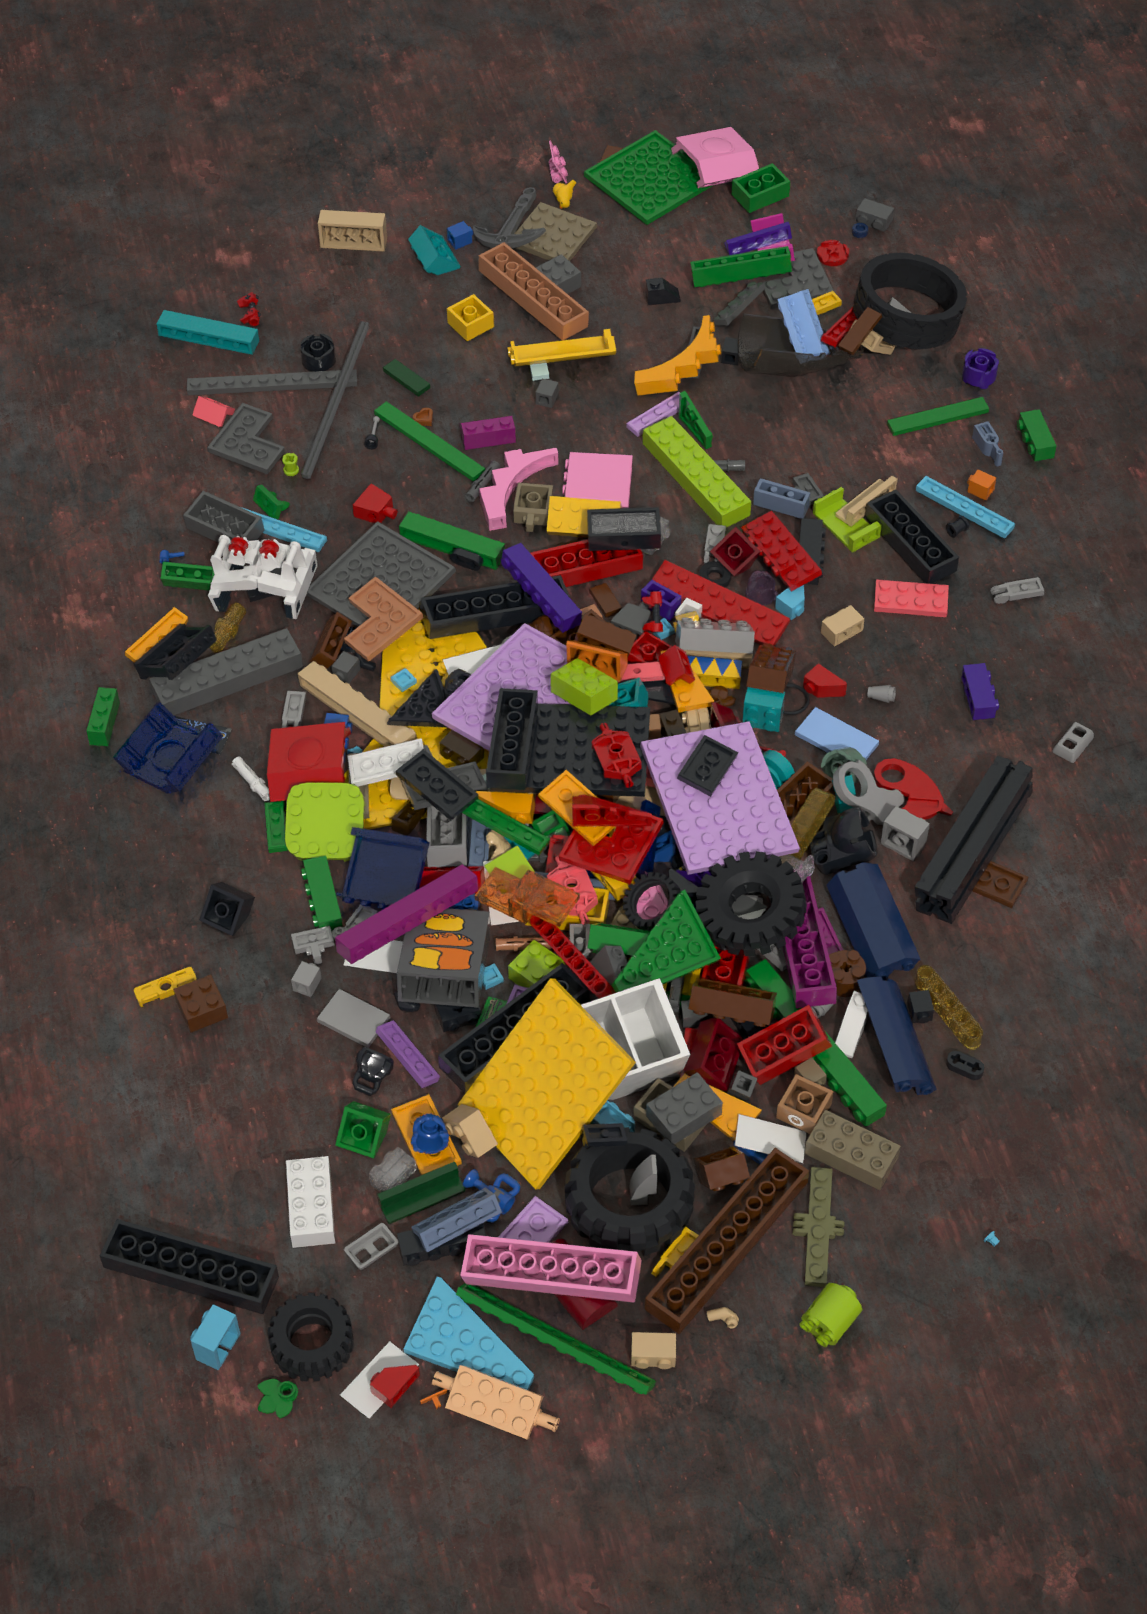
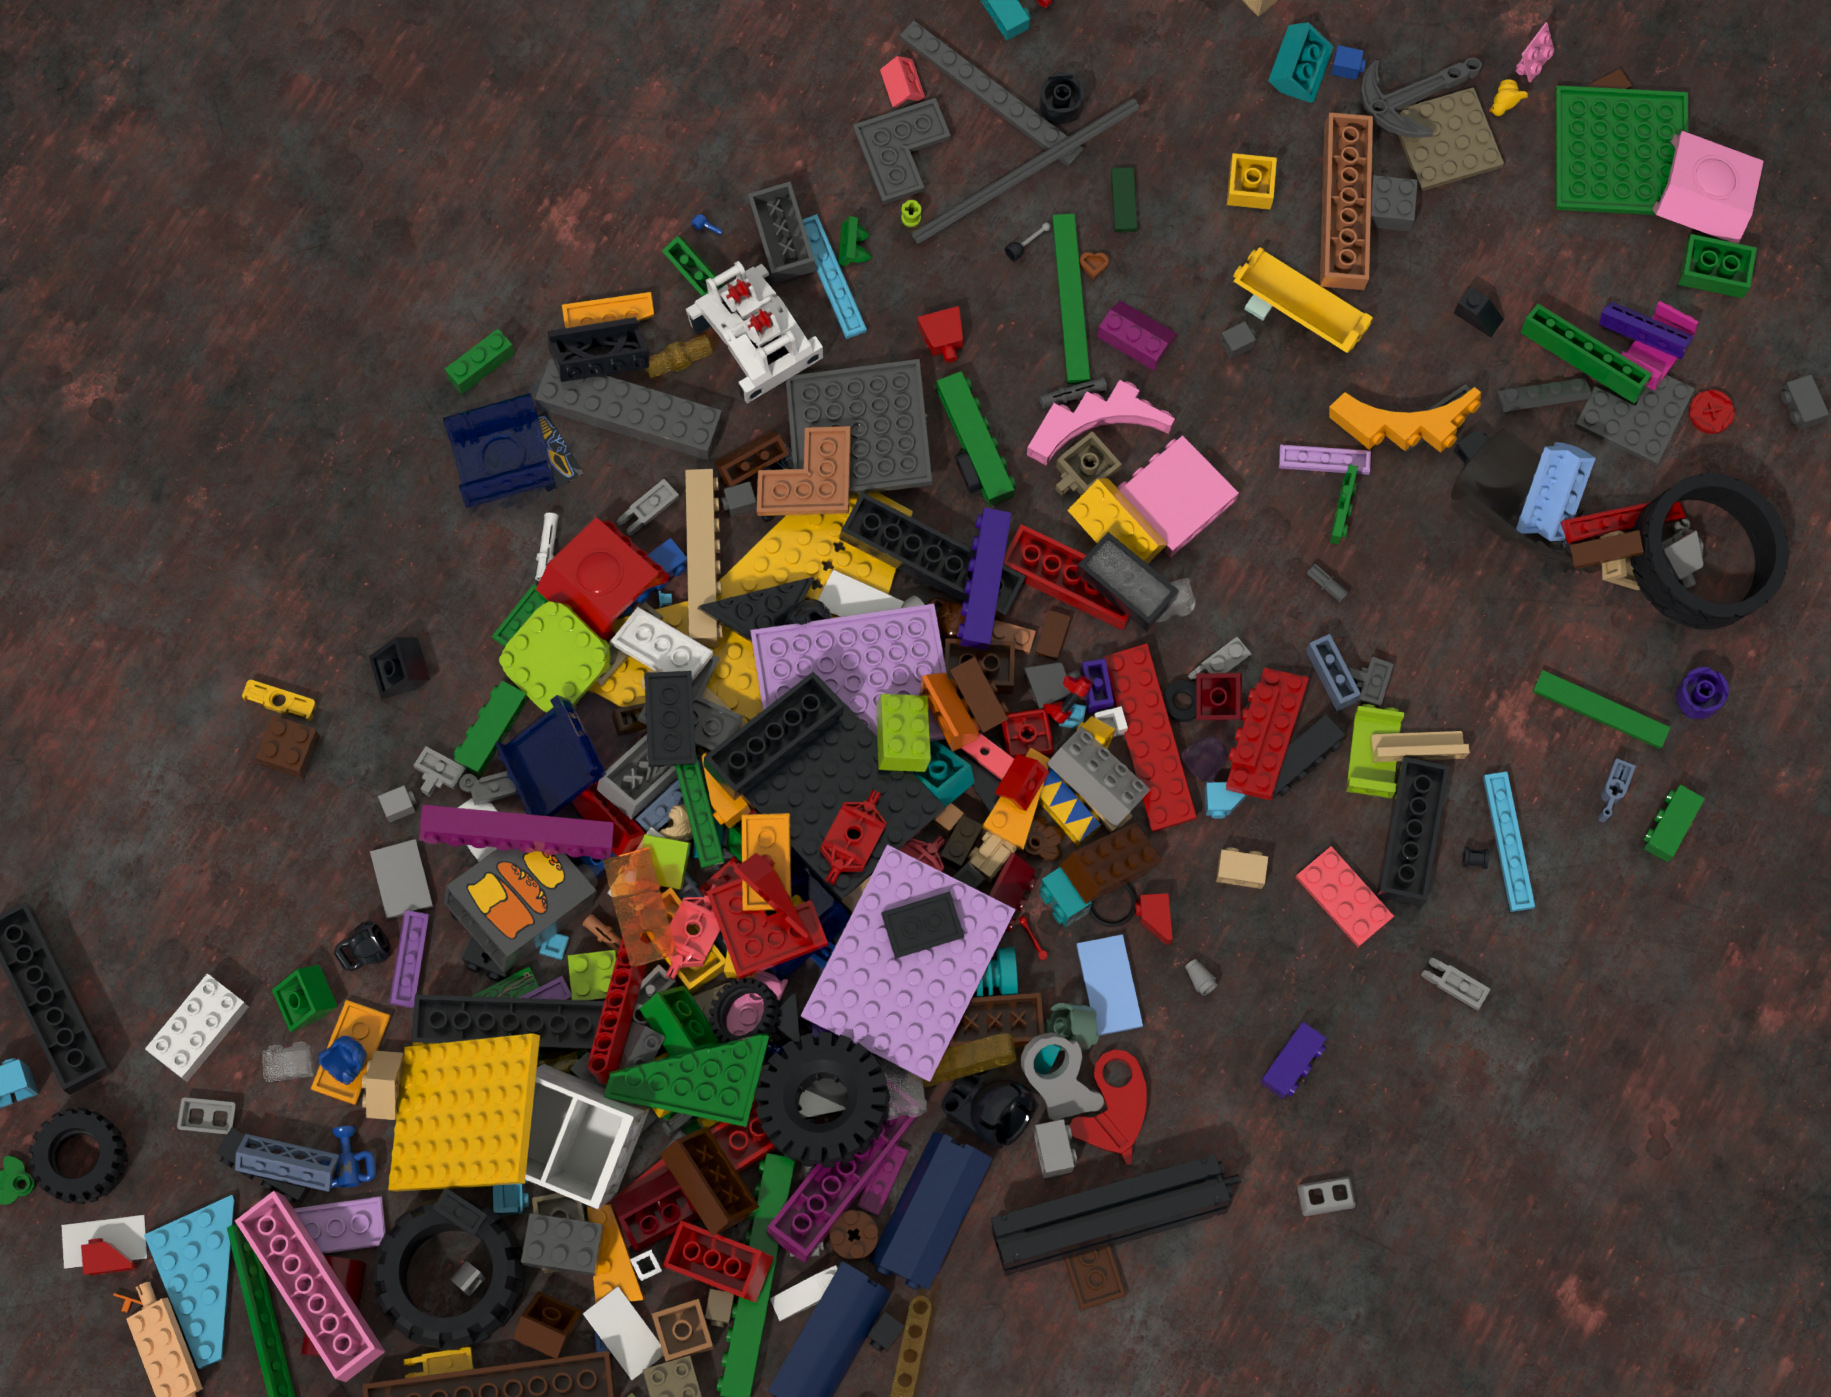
camera: 40 degrees right, 20 degrees up
dark green panel [377,1162,465,1224] -> none
medium azure tile [391,668,417,692] -> none
dark brown brick [439,730,484,766] -> none
lime brick [643,416,751,528] -> none
yellow hinge [812,291,842,315] -> none
dark blue tile [852,223,868,238] -> none
orange brick [967,470,996,500] -> none

